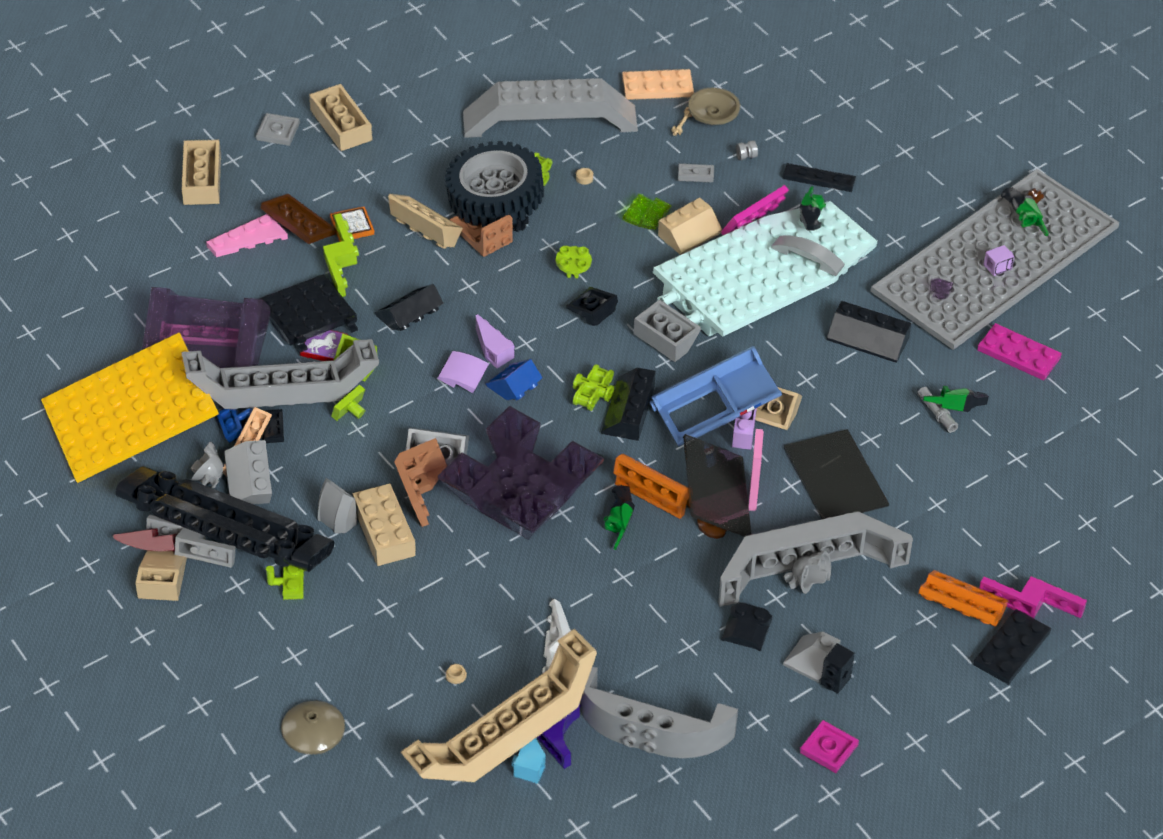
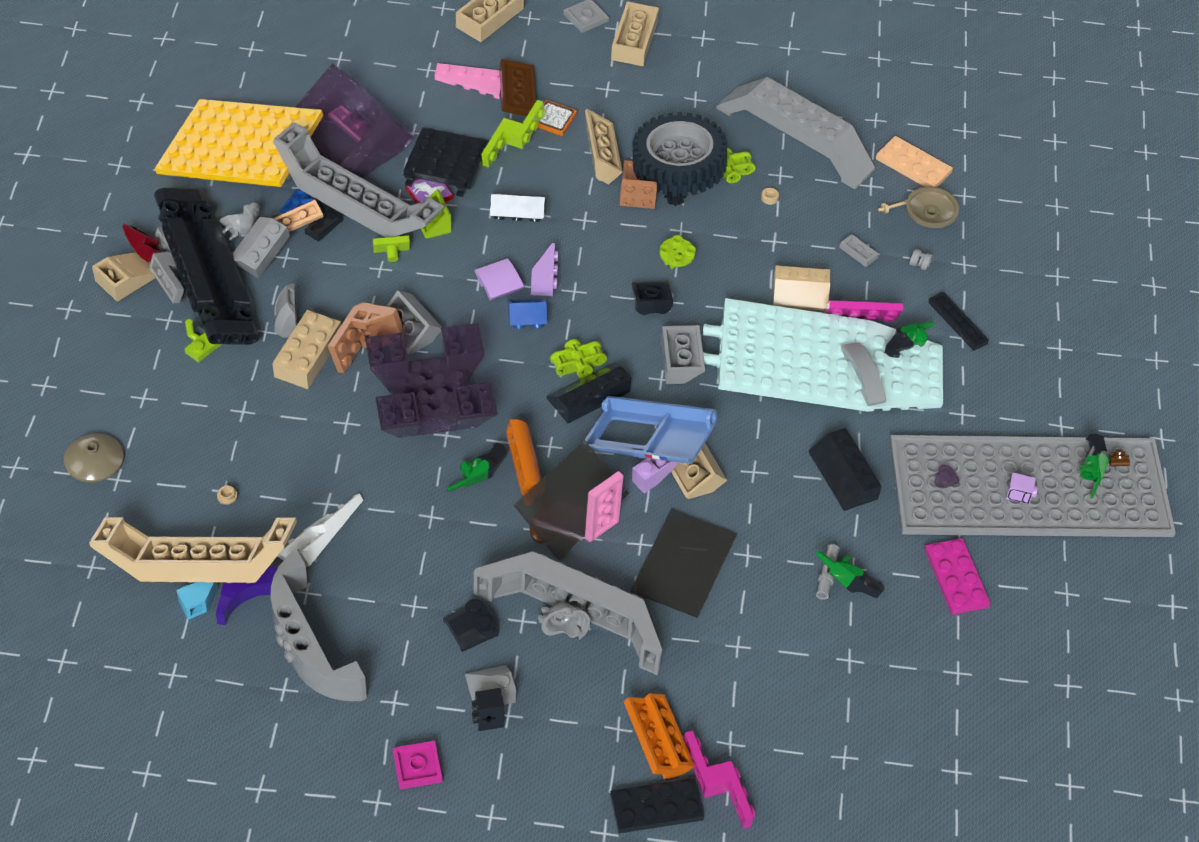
camera: 40 degrees right, 5 degrees up
clear neon green slope [622,193,672,230] -> none

